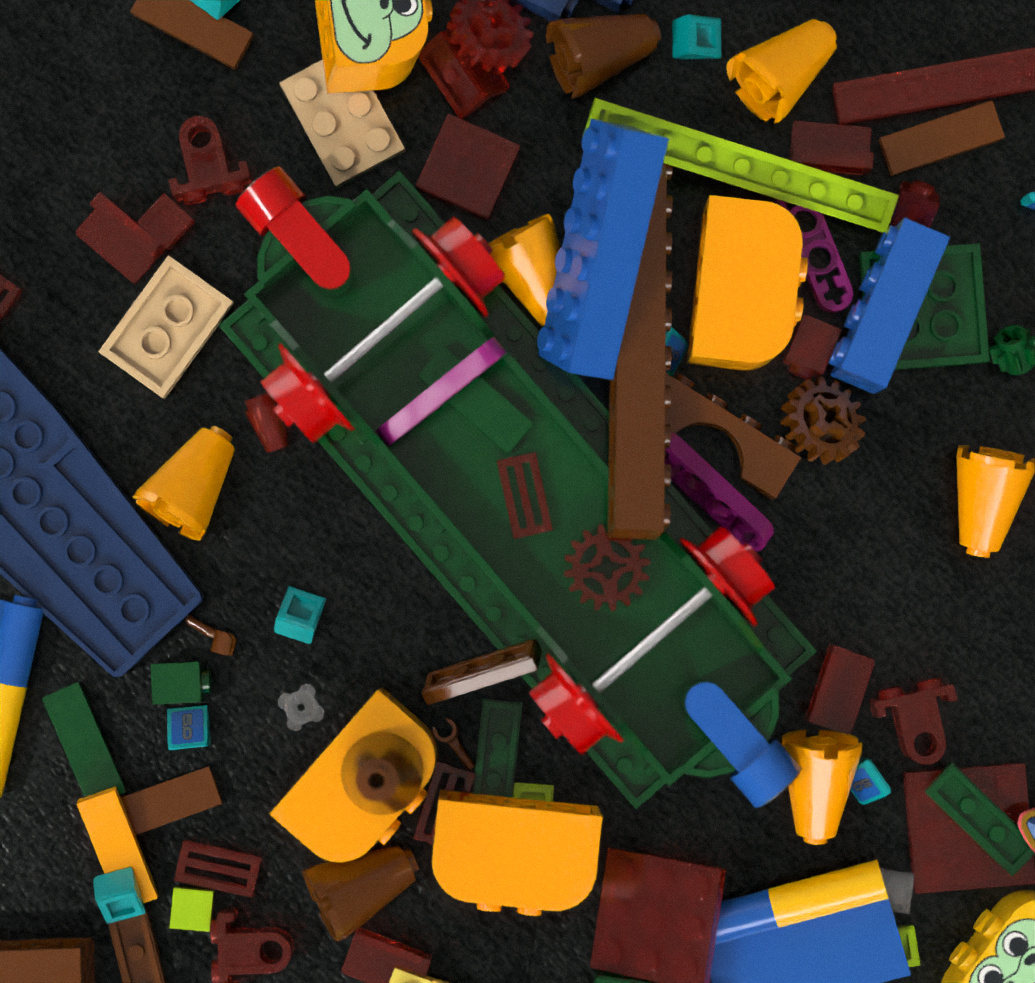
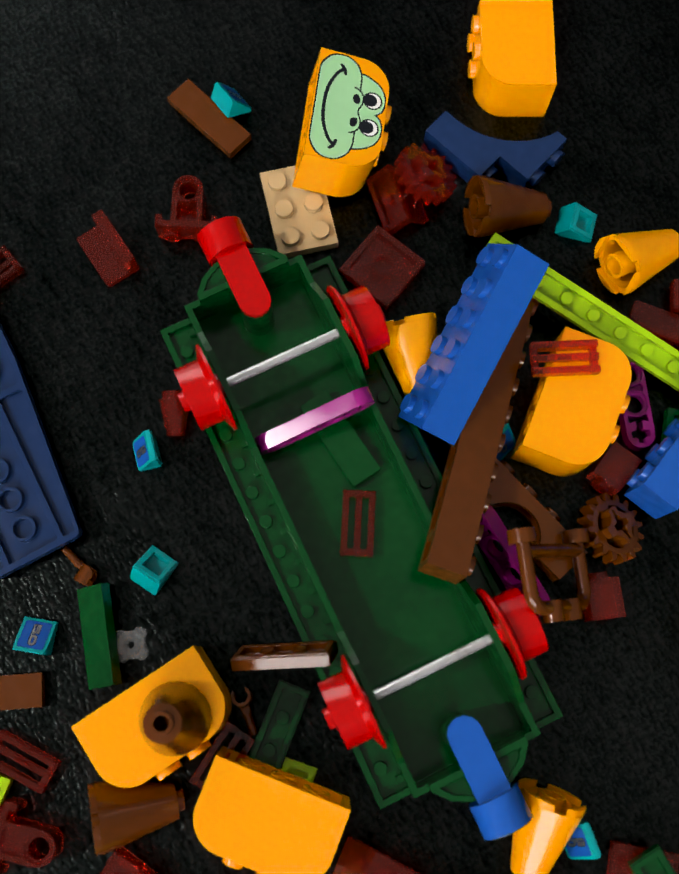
camera: 15 degrees right, 10 degrees down
tan plate [98,255,234,399] -> none
light orange cone [133,426,235,541] -> none
clear red plate [137,193,195,251] -> none
dark green brick [151,661,212,705] -> none
clear red gear [563,524,650,612] -> none
clear red panel [804,645,875,734] -> none
clear red pin [869,678,957,764] -> none
none -> dark green tile [77,583,122,690]
none -> teal slope [133,430,162,472]
none -> reddish brown bar [506,527,591,623]
none -> clear red tile [529,339,601,377]
none -> clear red brick [583,571,626,622]

